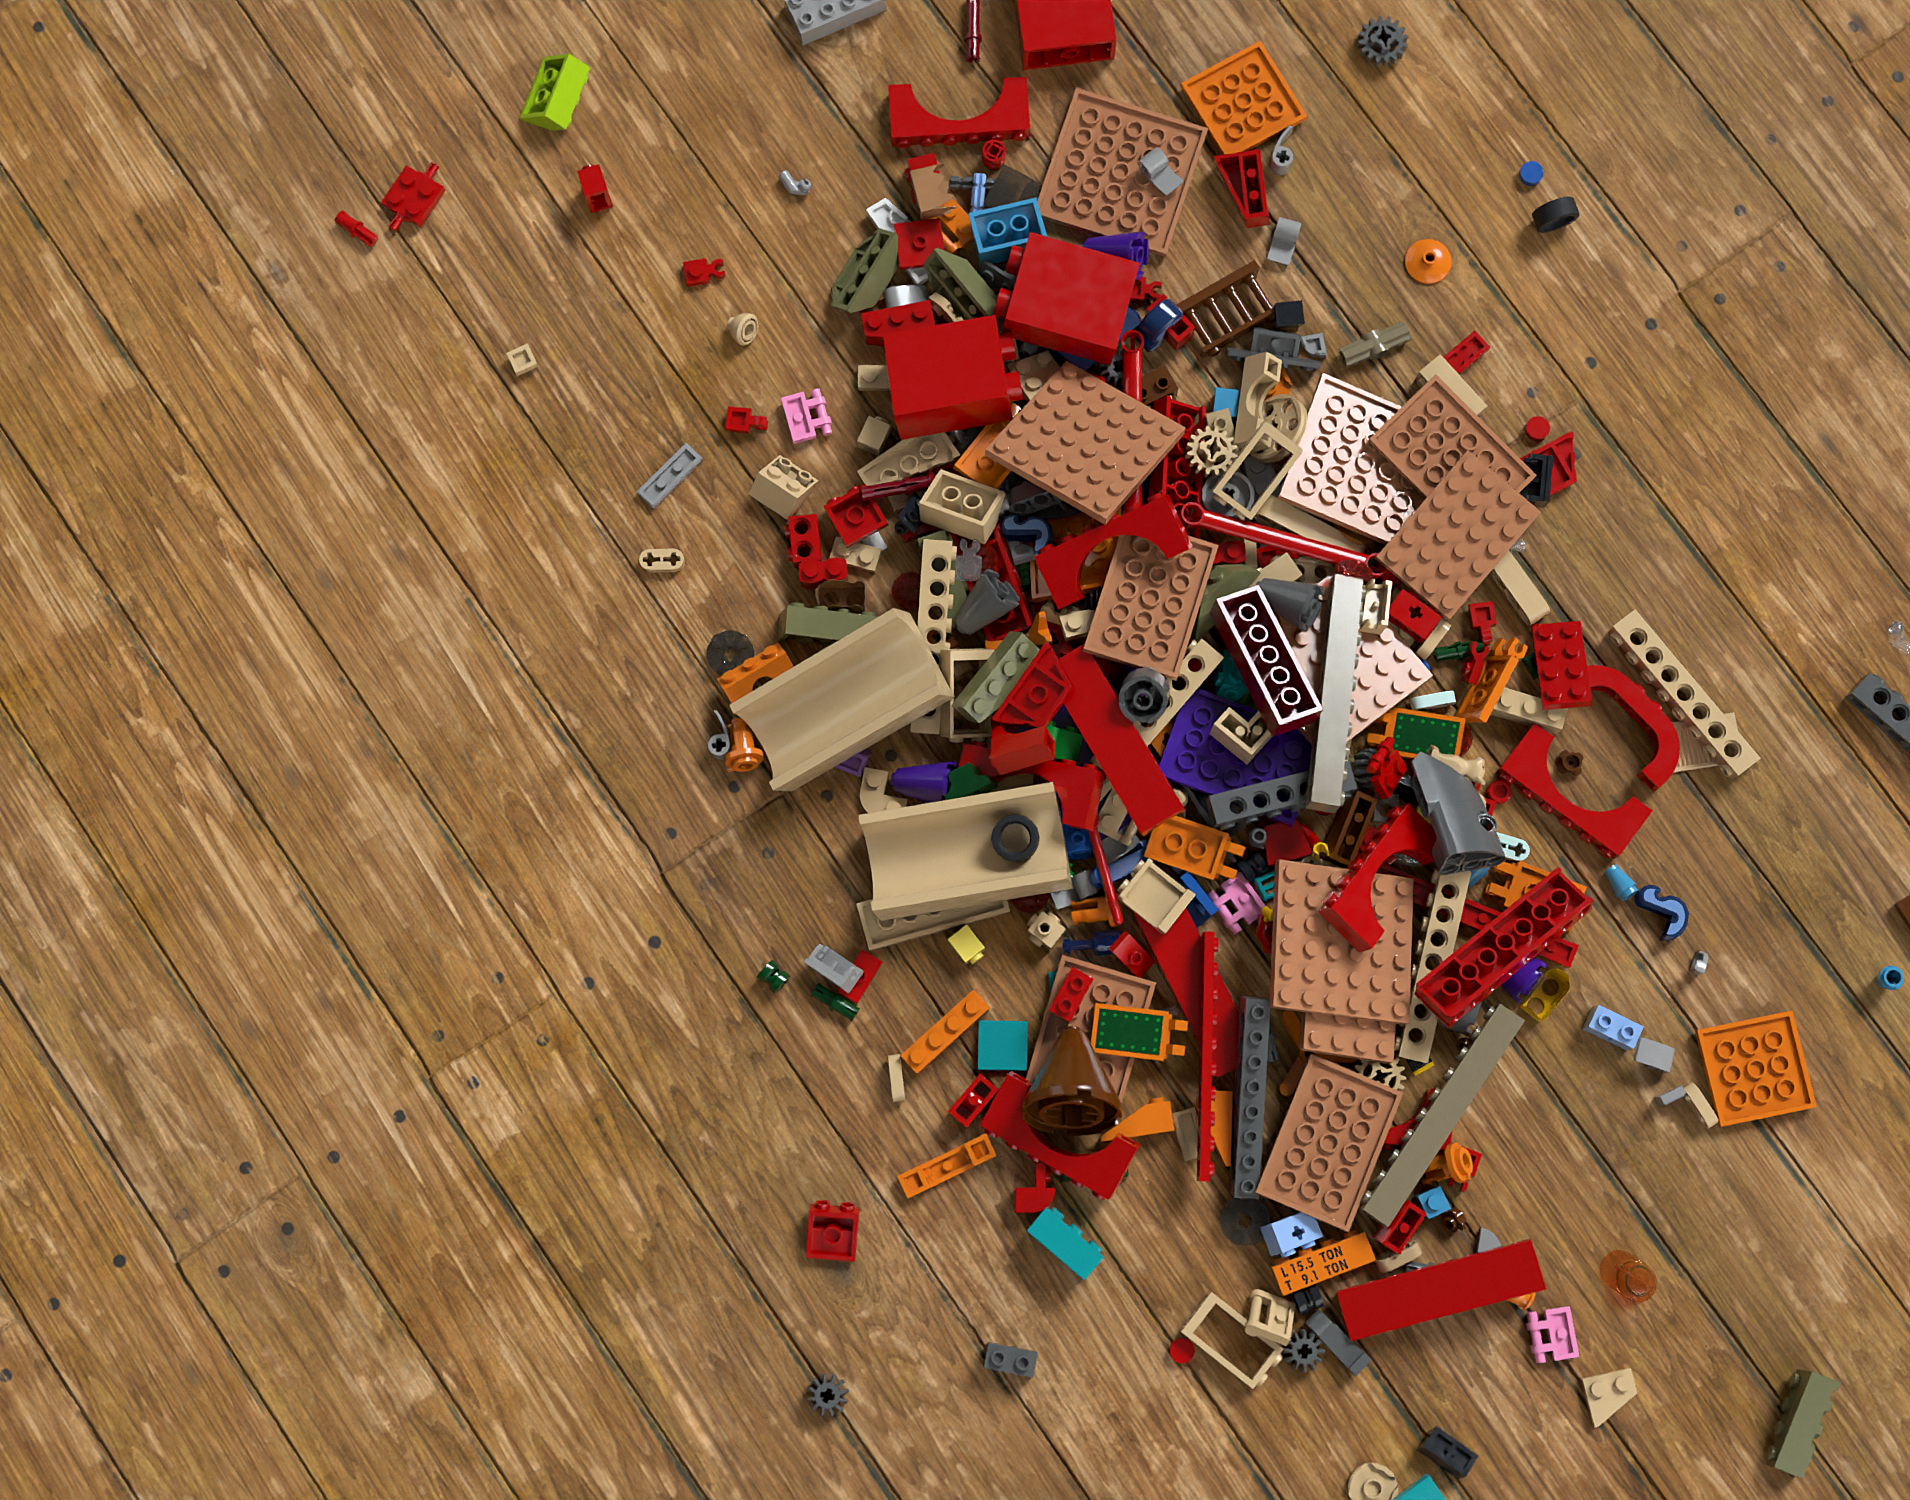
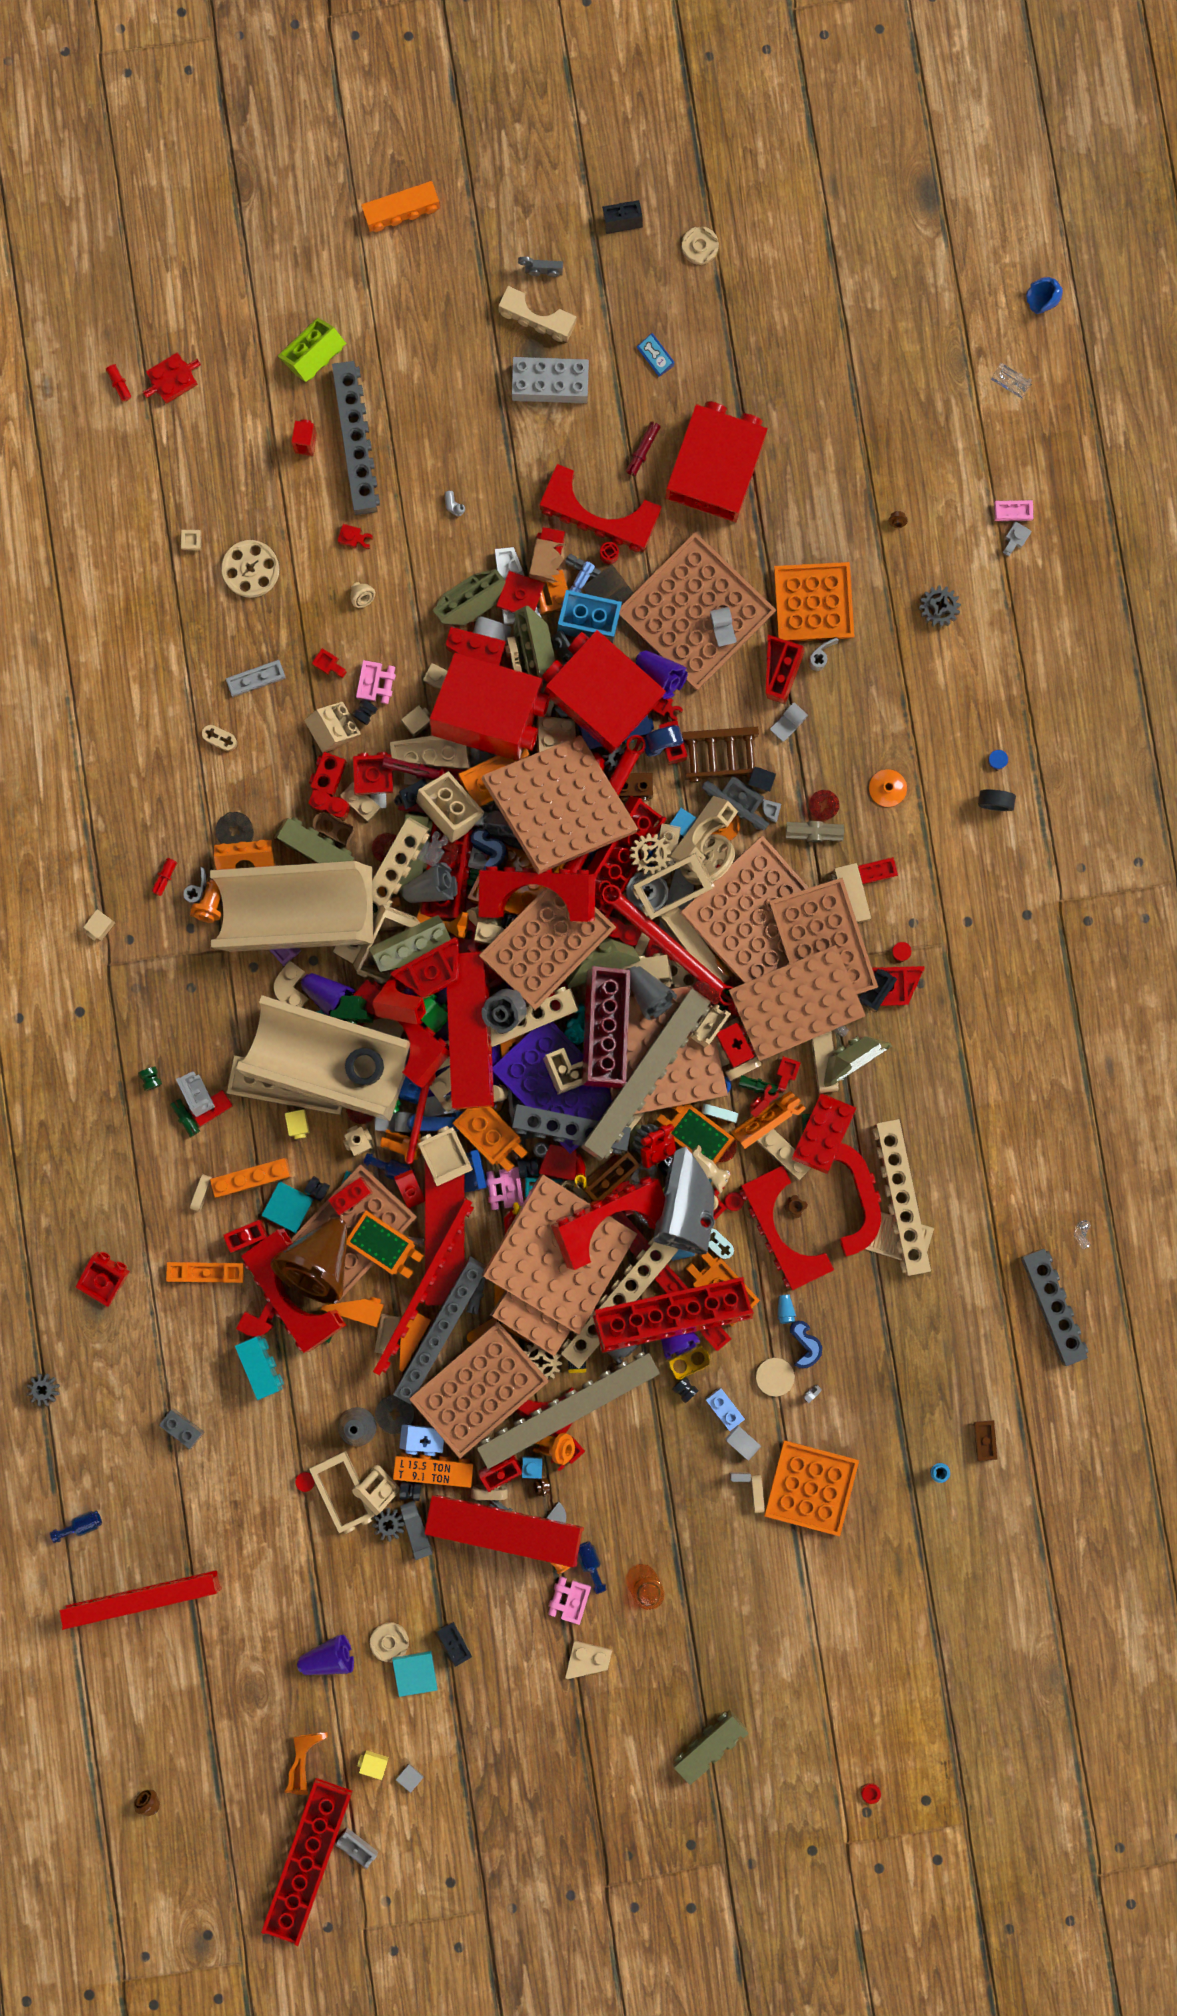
camera: 20 degrees right, 5 degrees up
none -> tan brick [83,909,115,941]
none -> red axle [152,858,178,896]
none -> tan wedge [222,540,279,598]
none -> black wheel [304,1176,330,1202]
none -> dark grey brick [332,361,380,515]
none -> dark grey cone [338,1407,377,1446]
none -> black wheel [352,699,378,725]
none -> clear blue piece [578,1541,607,1594]
none -> black wheel [672,1376,699,1403]
none -> tan tile [756,1358,795,1397]
none -> clear red gear [809,790,839,820]
none -> olive wedge [824,1036,892,1087]

